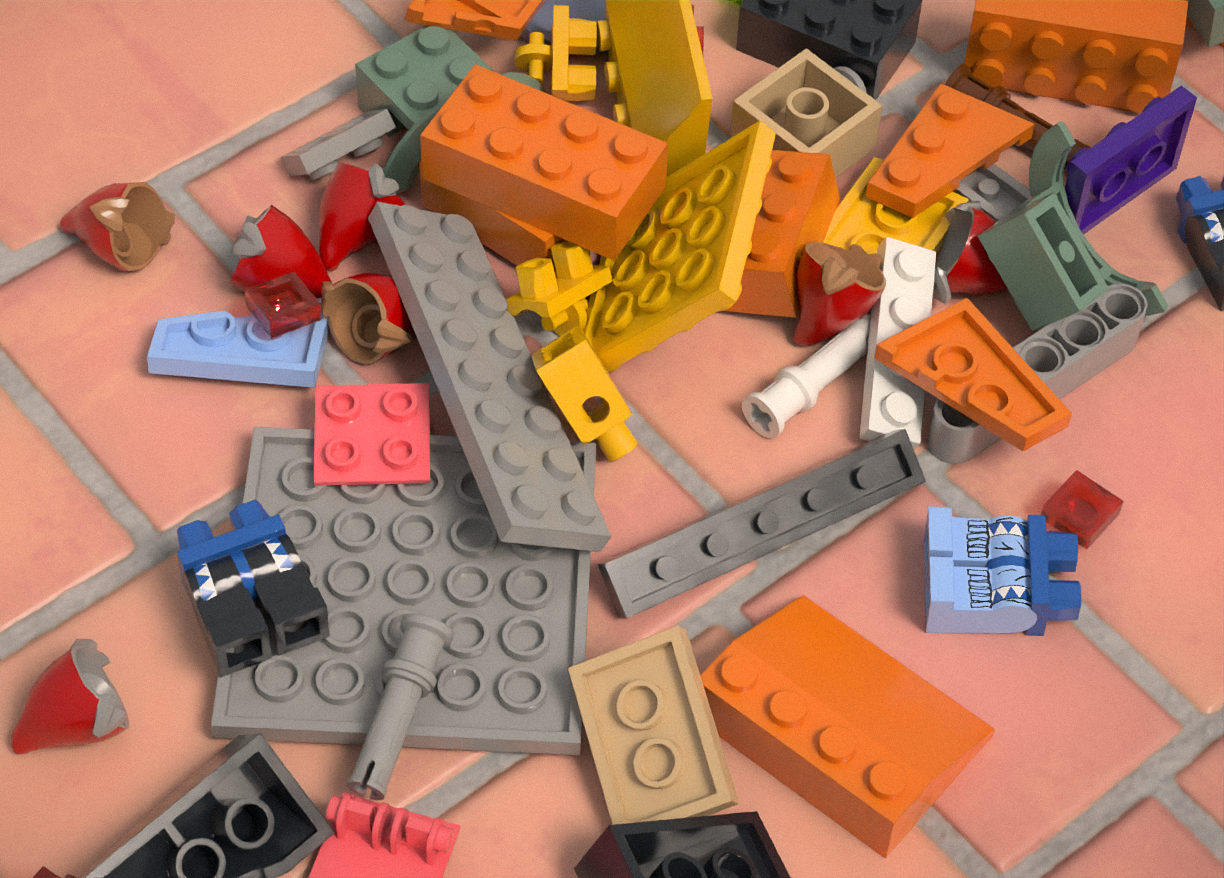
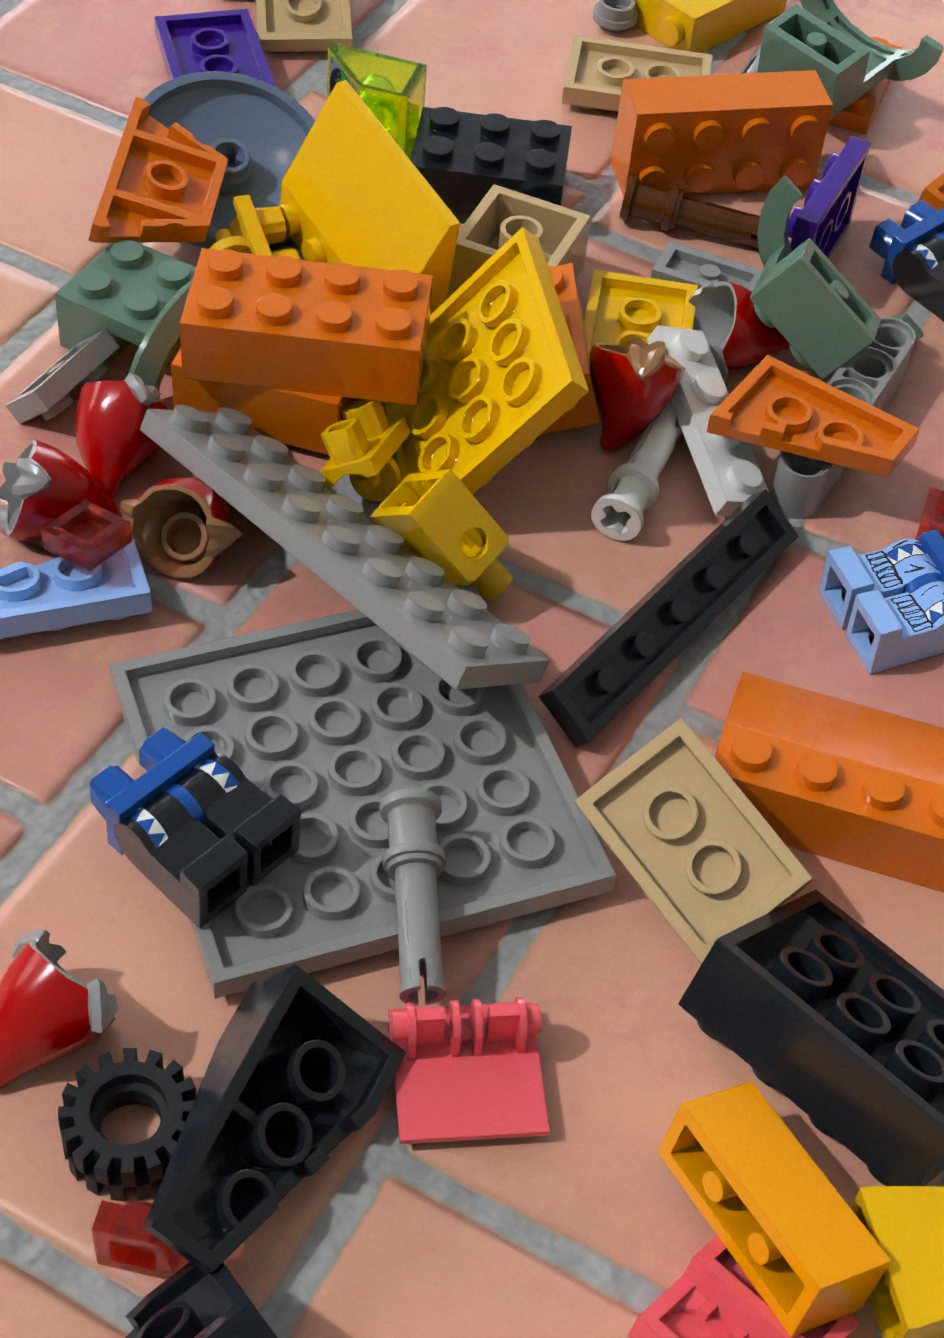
camera: 25 degrees left, 5 degrees down
coral hinge [314,383,431,486] -> none
orange wing [866,83,1034,218] -> none
none -> black tyre [58,1048,196,1202]

